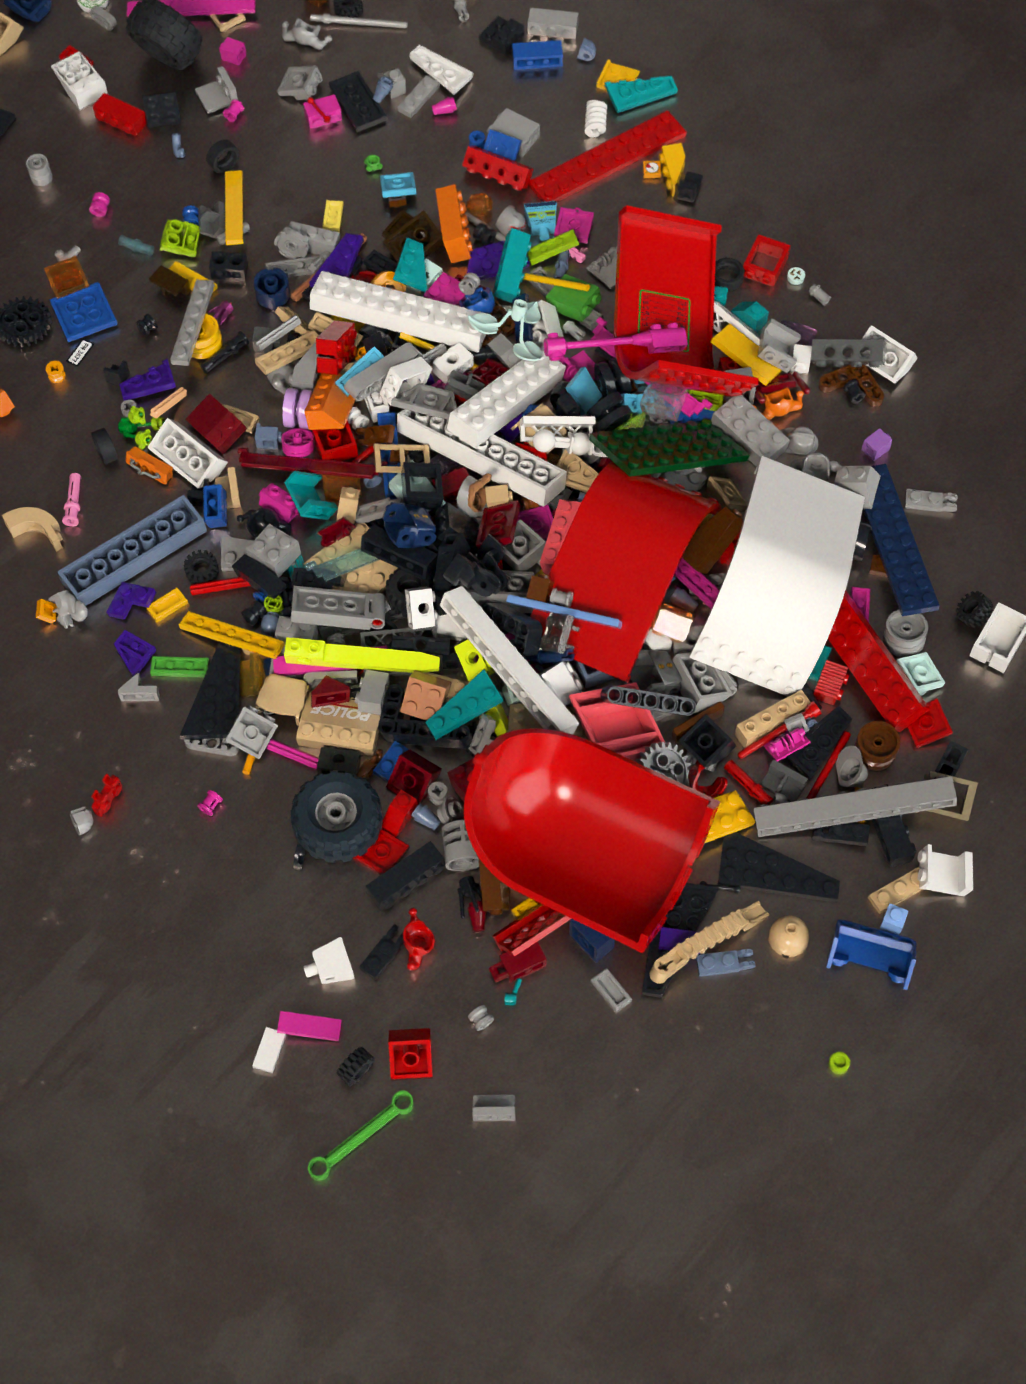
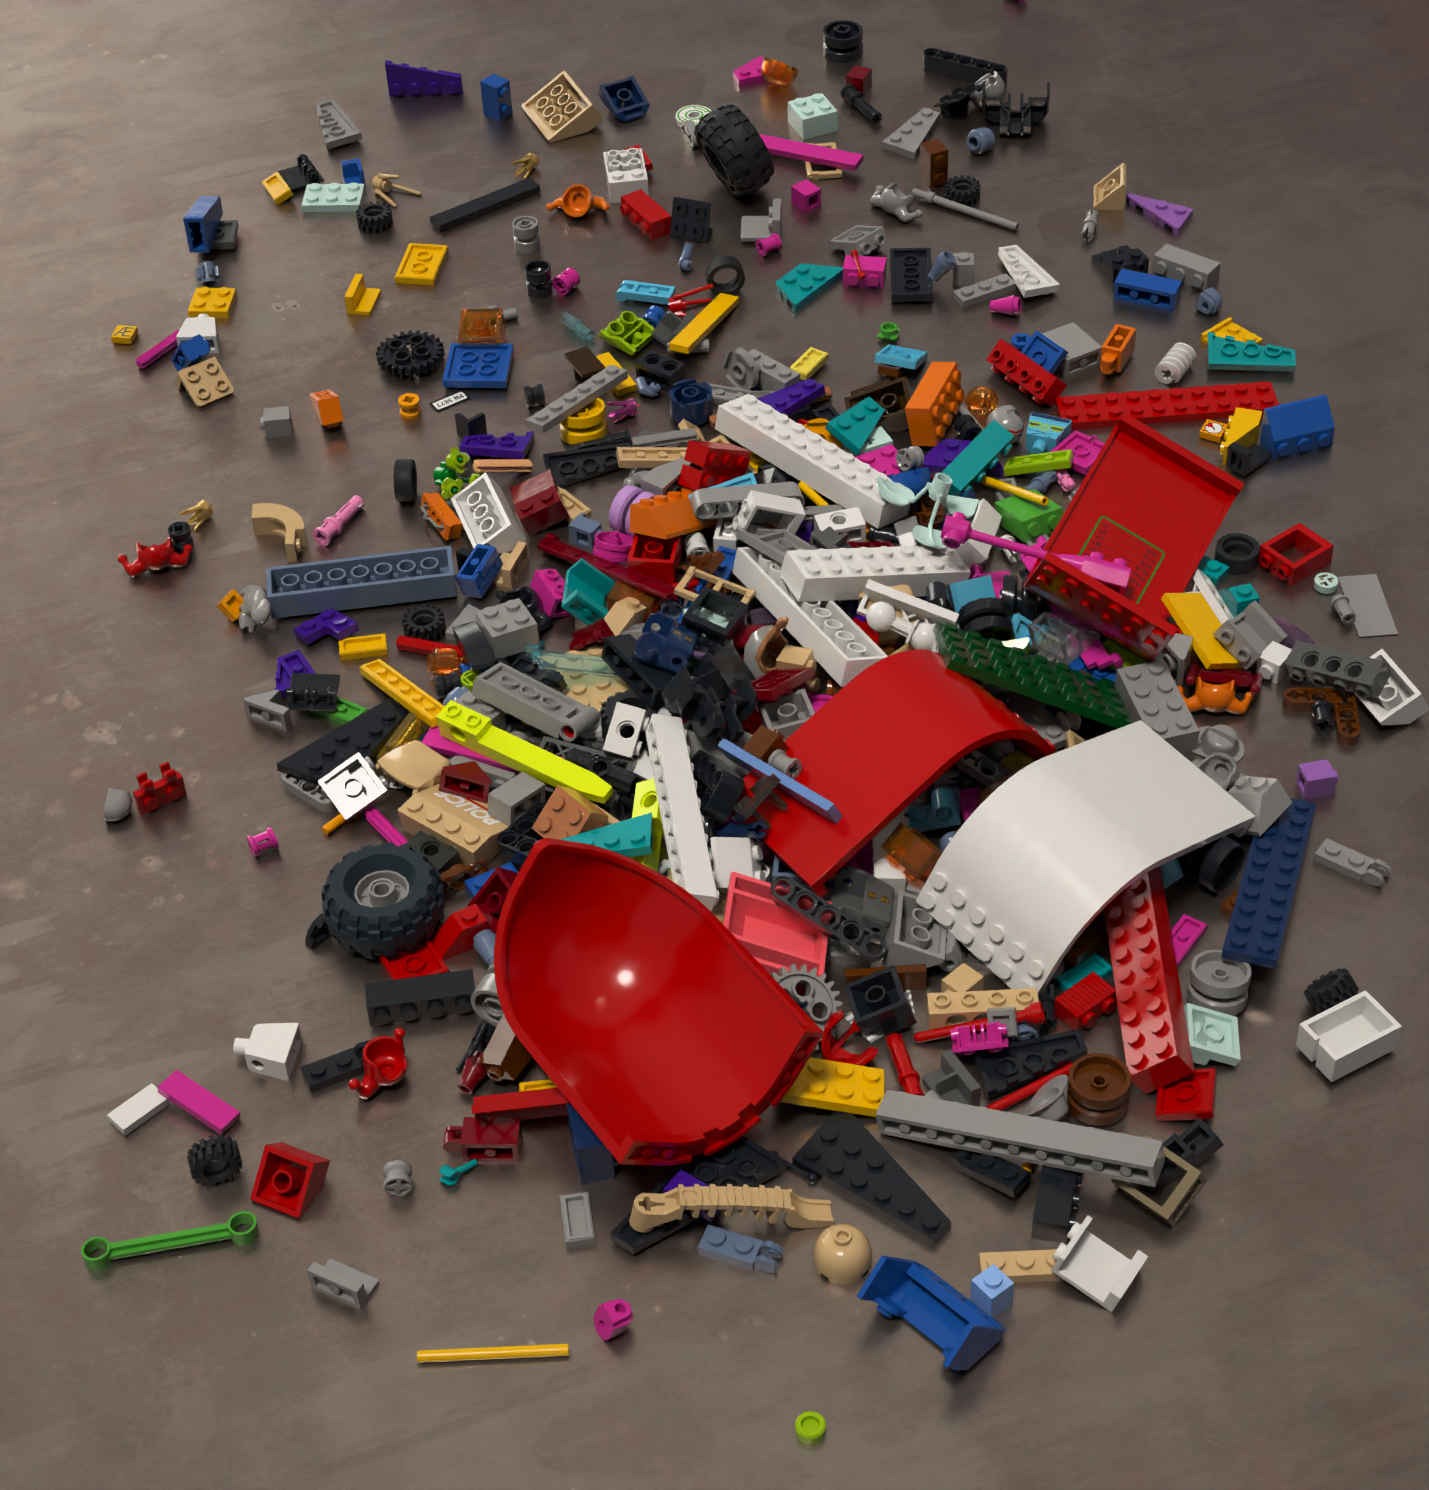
camera: 30 degrees right, 20 degrees down
none -> black hinge [286,673,340,711]
none -> yellow piece [417,1344,569,1363]
none -> clear orange head [426,648,463,677]
none -> black wheel [524,260,553,299]
none -> black wing [543,442,631,488]
none -> orange piece [546,184,610,217]
none -> dark pink piece [594,1299,633,1340]
none -> medium azure plate [615,280,676,305]
none -> sand blue arm [635,376,661,398]
none -> red plant [669,284,714,317]
none -> teal wing [776,263,843,311]
none -> tan brick [941,963,984,993]
none -> orange brick [1100,324,1136,375]
none -> blue slope [1260,394,1335,459]
none -> light grey sticker [1338,574,1398,637]

